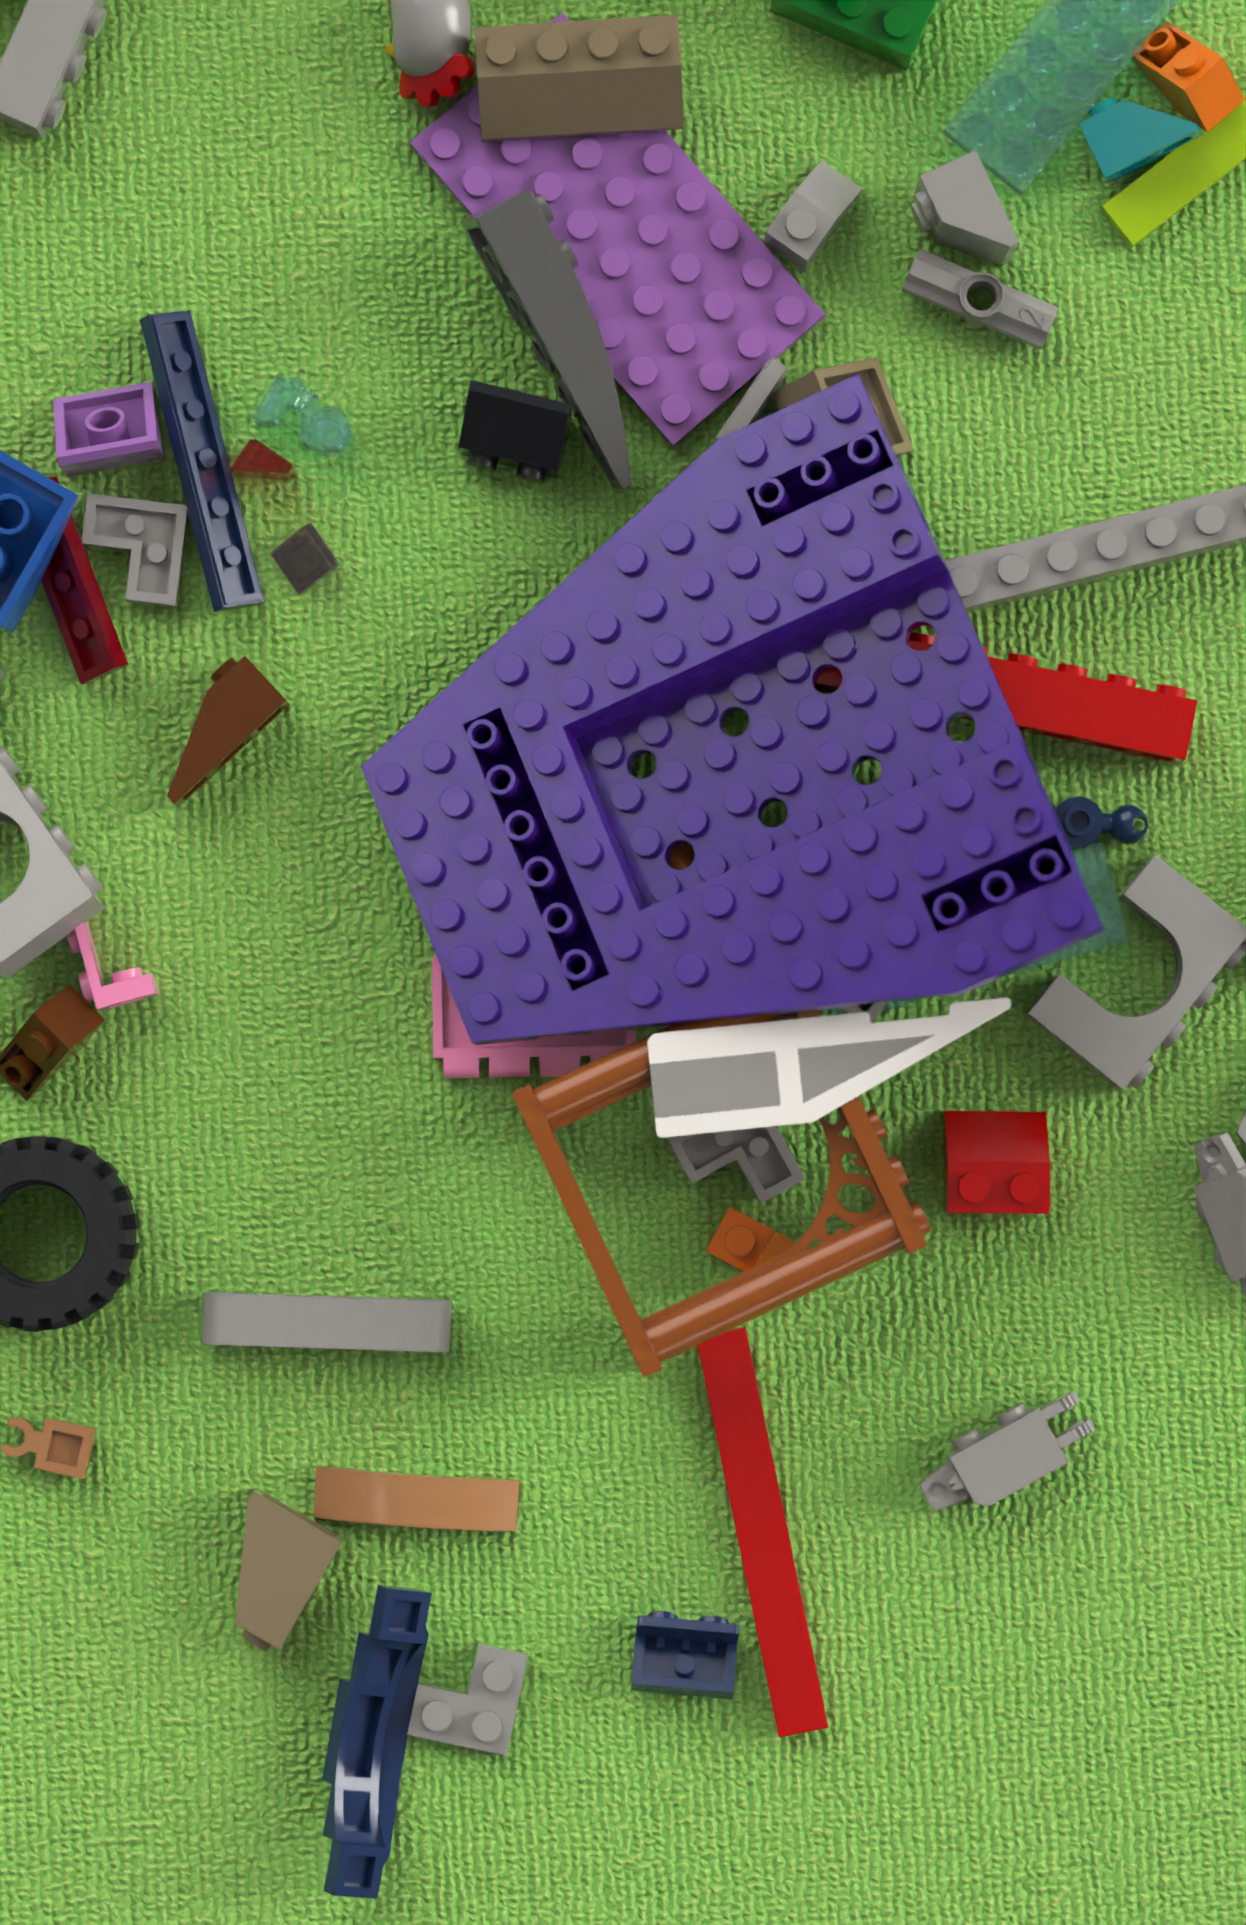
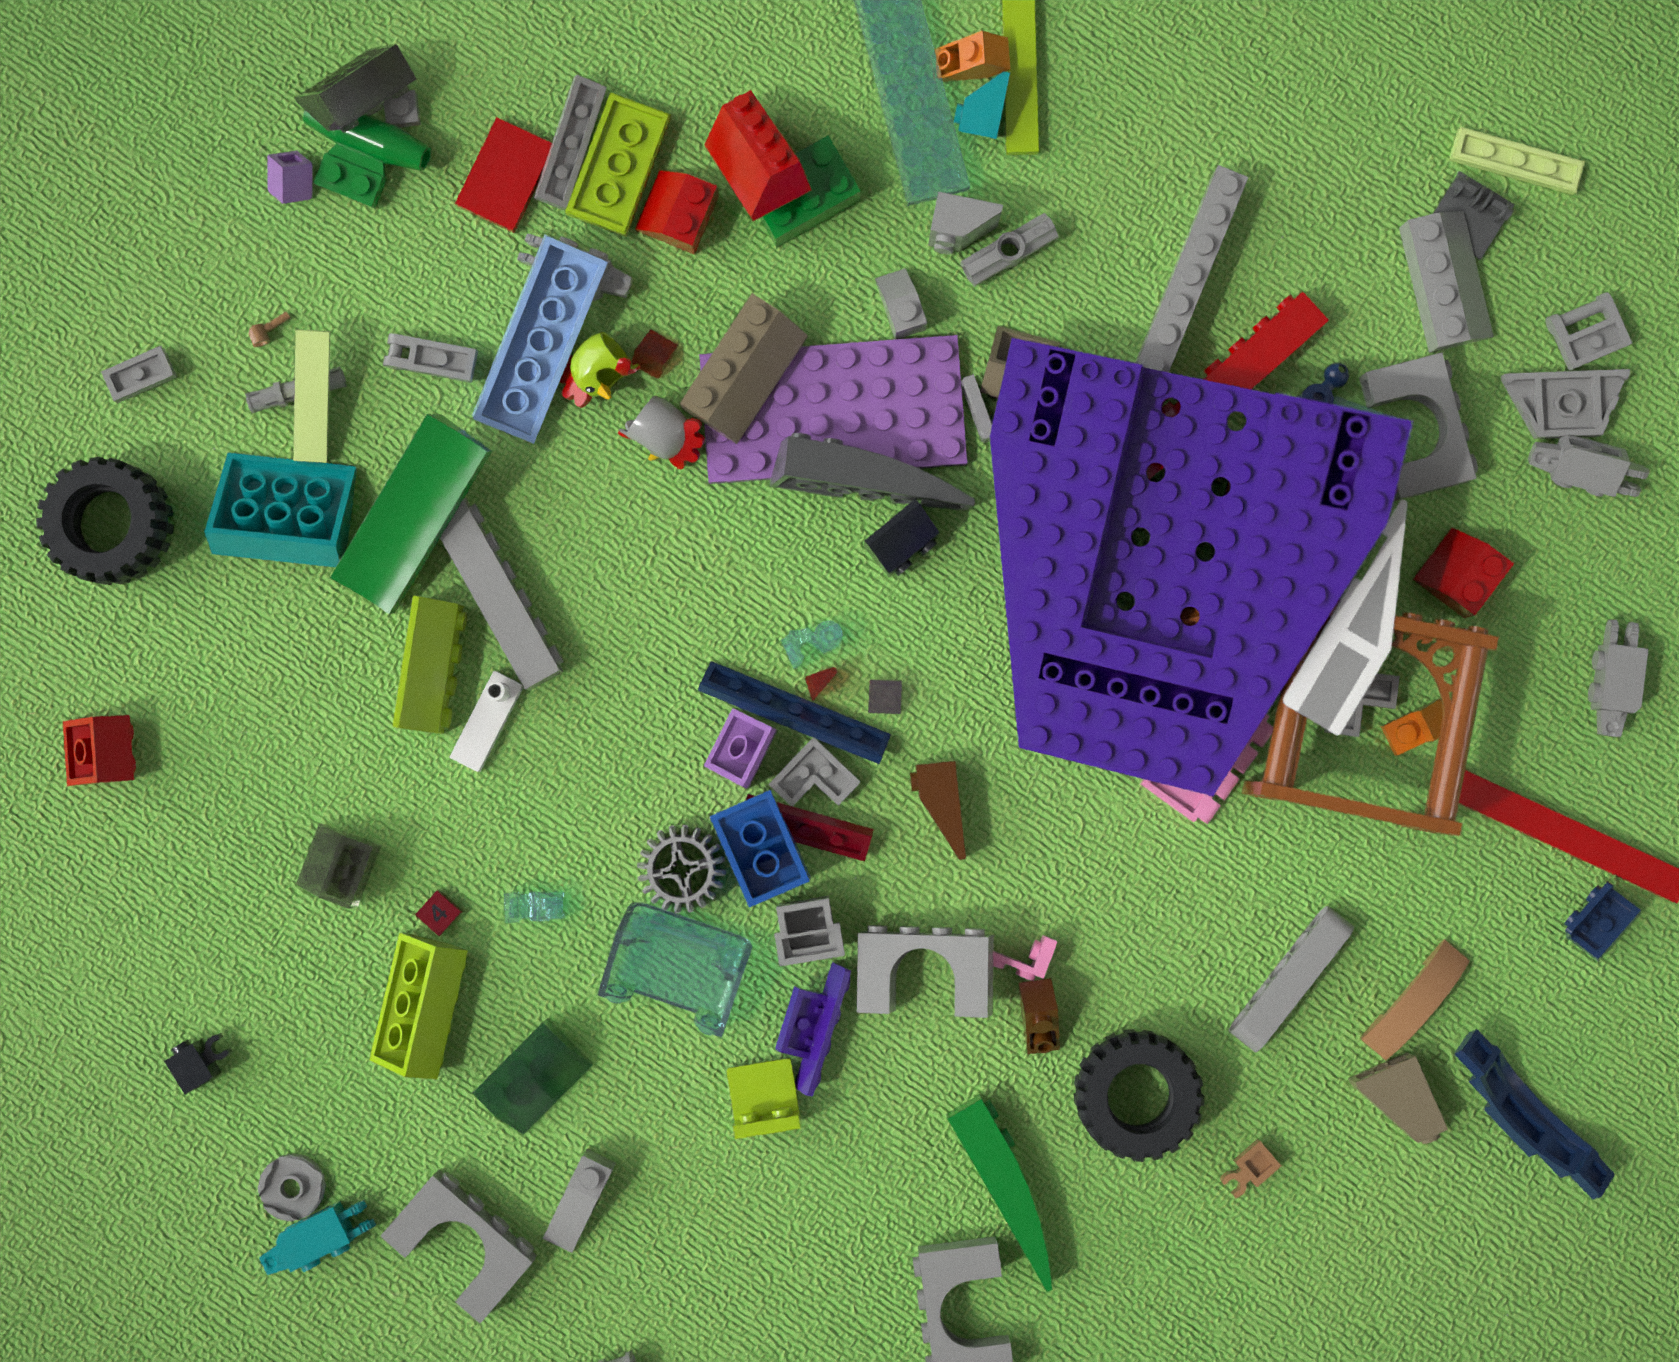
camera: 50 degrees left, 0 degrees up
light grey plate [407,1643,528,1756] -> none

